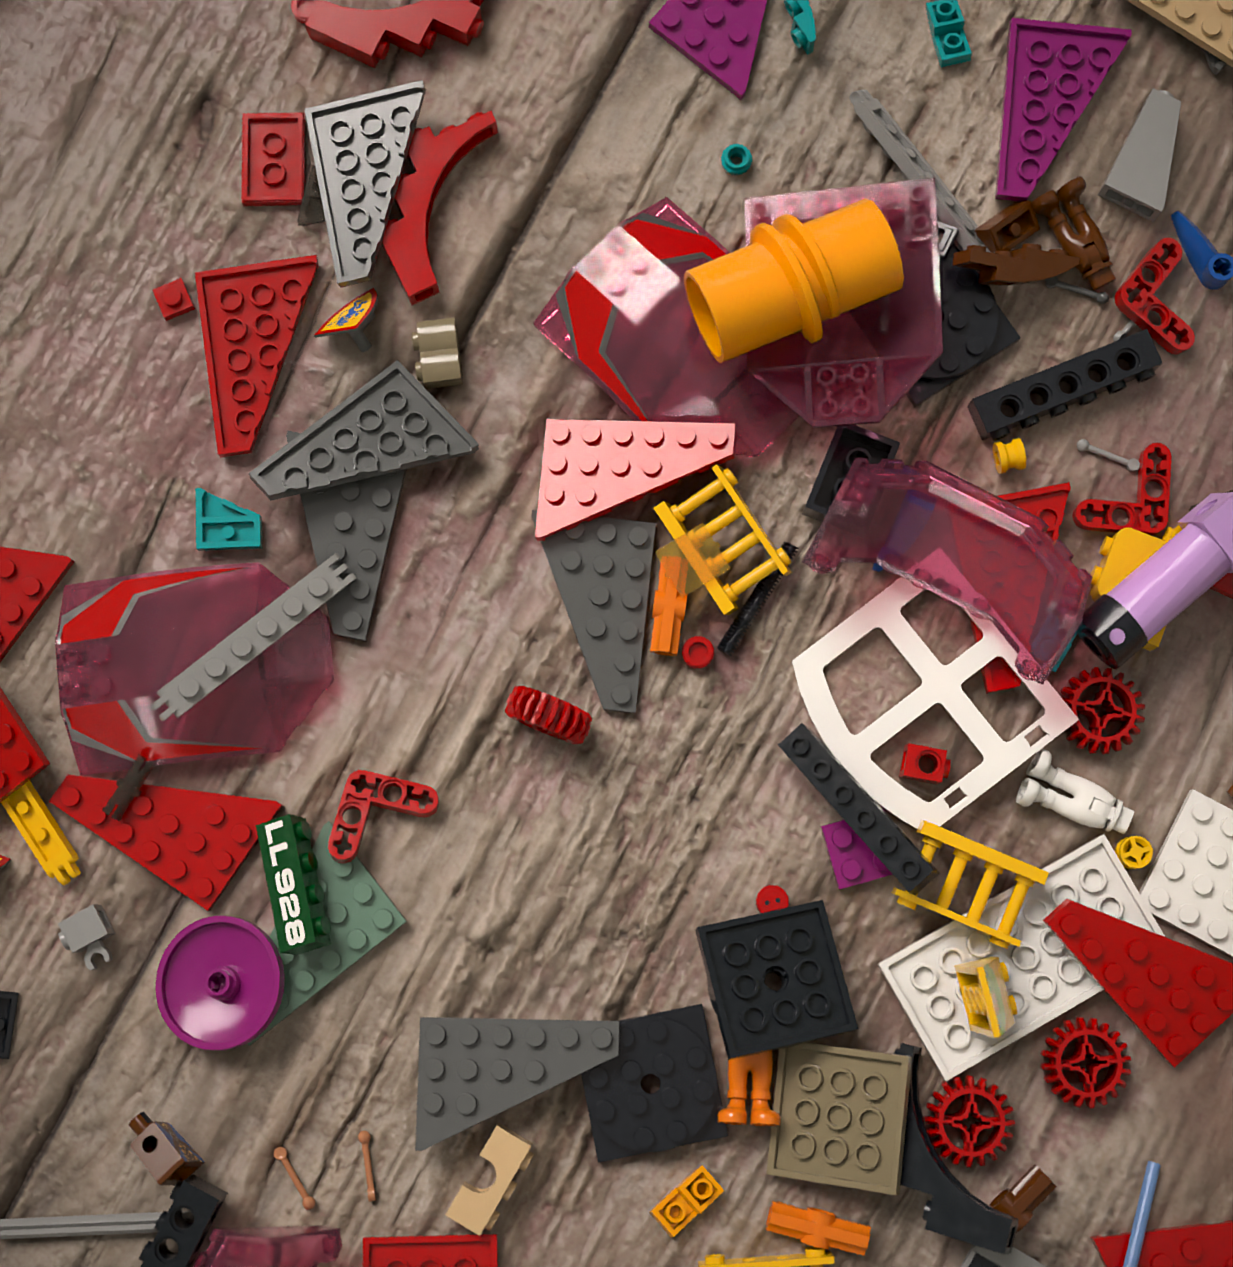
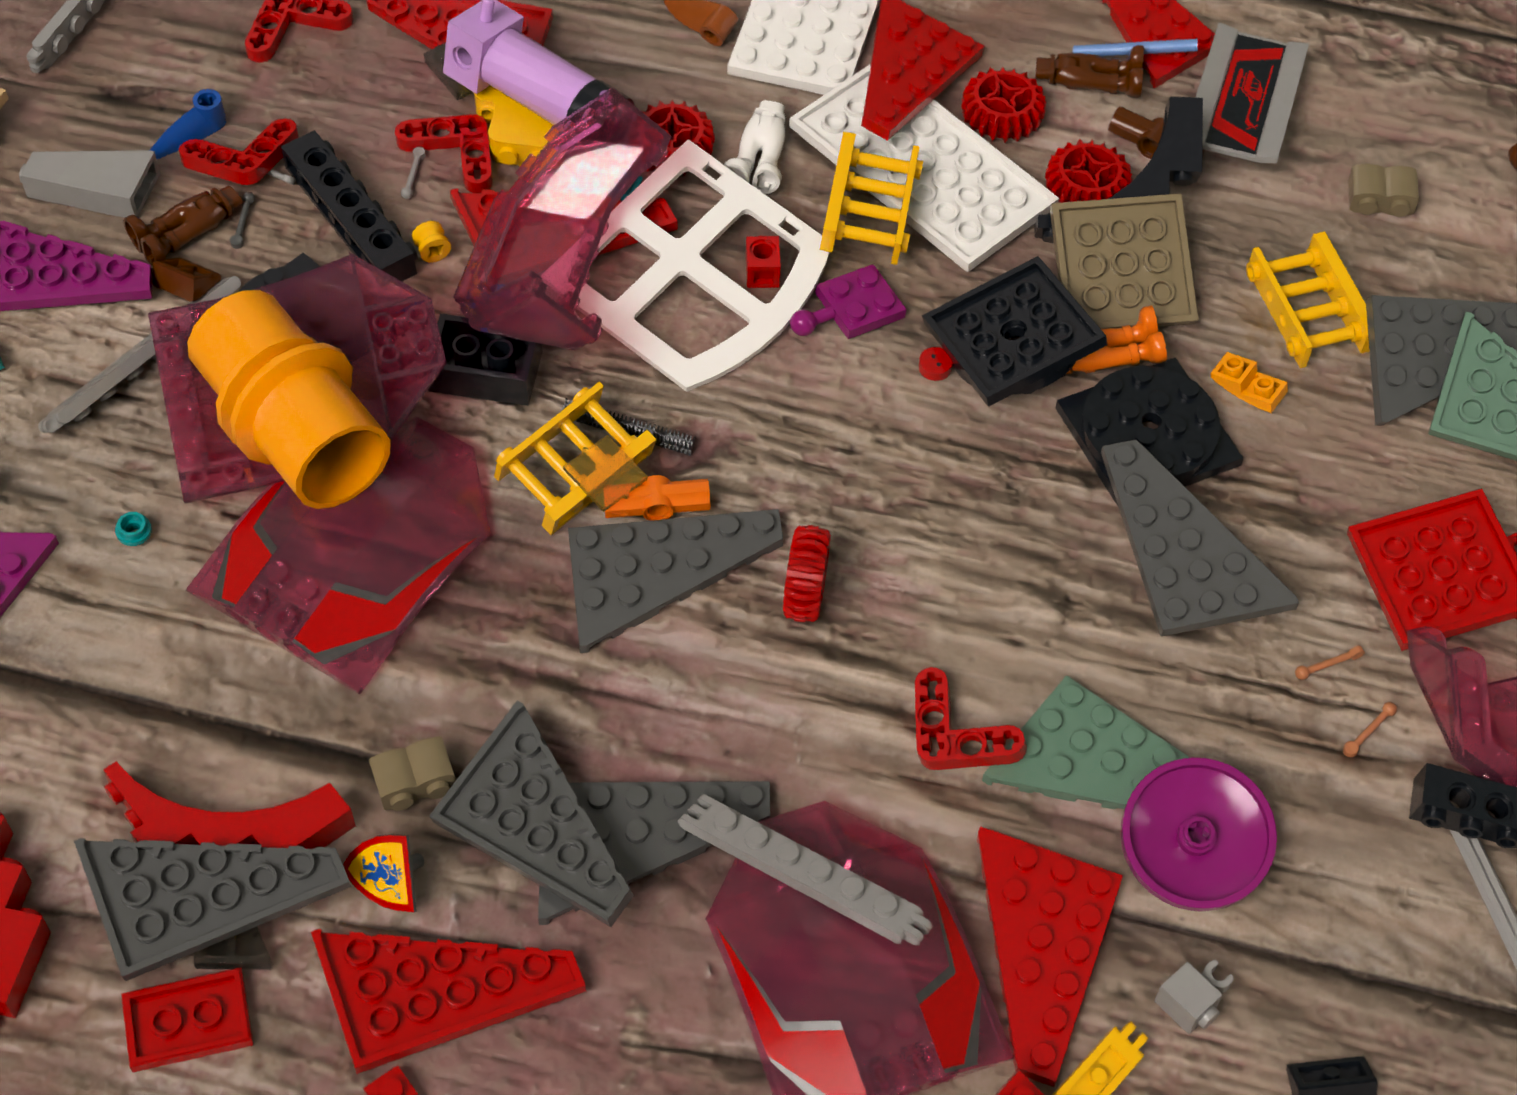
camera: 105 degrees left, 25 degrees down
clear smoke pin [102,754,156,821] -> none
reddish brown torso [129,1112,205,1186] -> none
teal wing [195,488,262,551] -> none
dark green brick [256,814,331,955] -> none
tan arch [445,1122,534,1236] -> none
wing [535,419,737,541] -> none
red tile [682,636,714,669] -> none
orange piece [766,1201,871,1256] -> none
black brick [778,723,940,895] -> none
reddish brown slope [952,244,1080,286] -> none
yellow slope [954,956,1018,1038] -> none
yellow wheel [1114,836,1153,869] -> none
none -> reddish brown piece [1035,45,1144,98]

